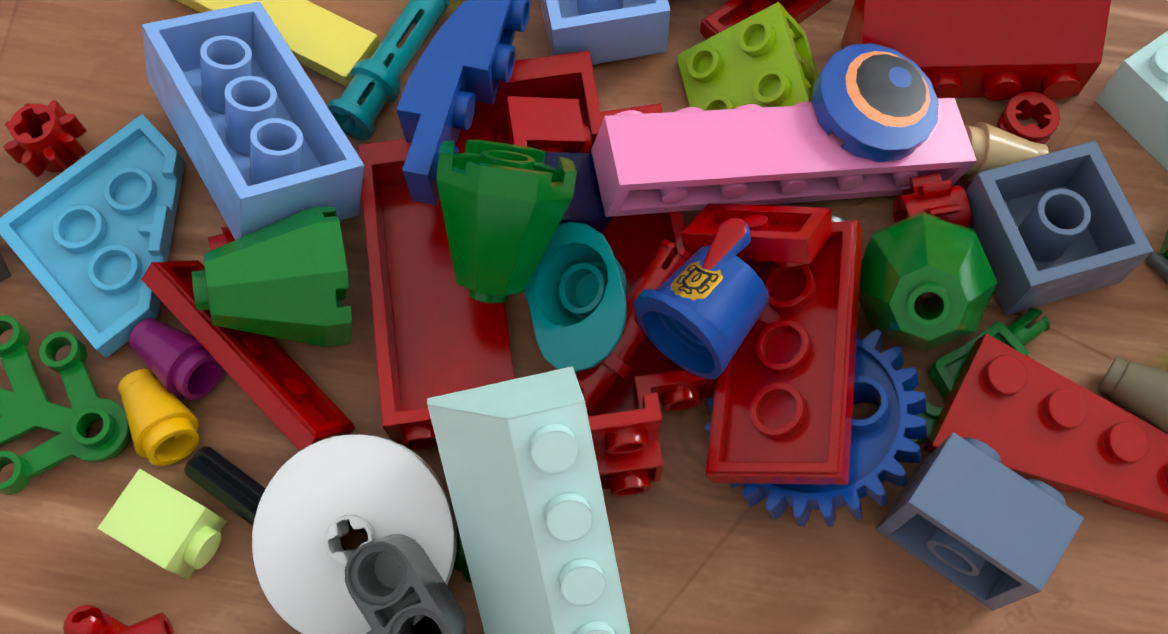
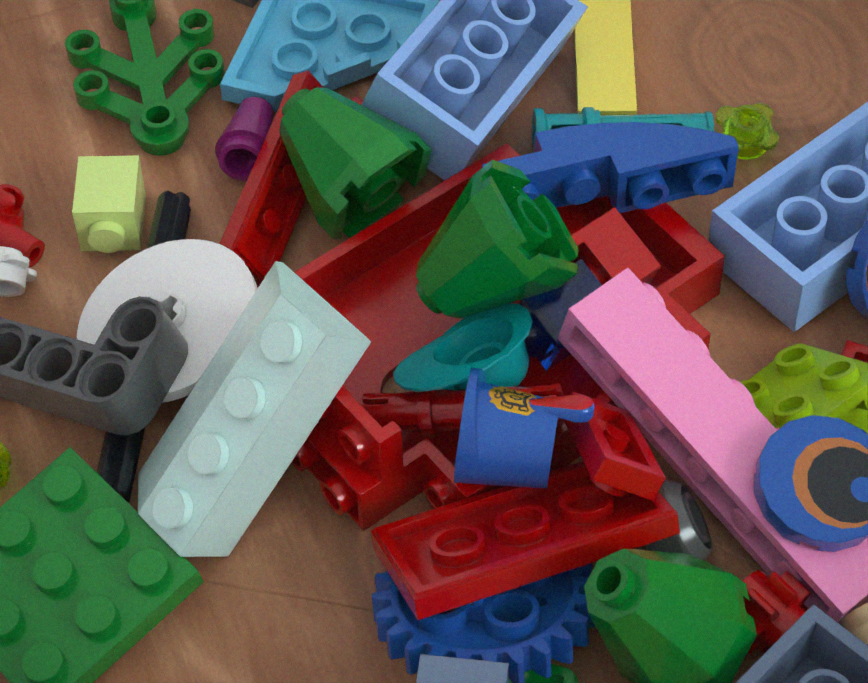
camera: 60 degrees right, 15 degrees down
yellow cone [118,369,200,466] -> none

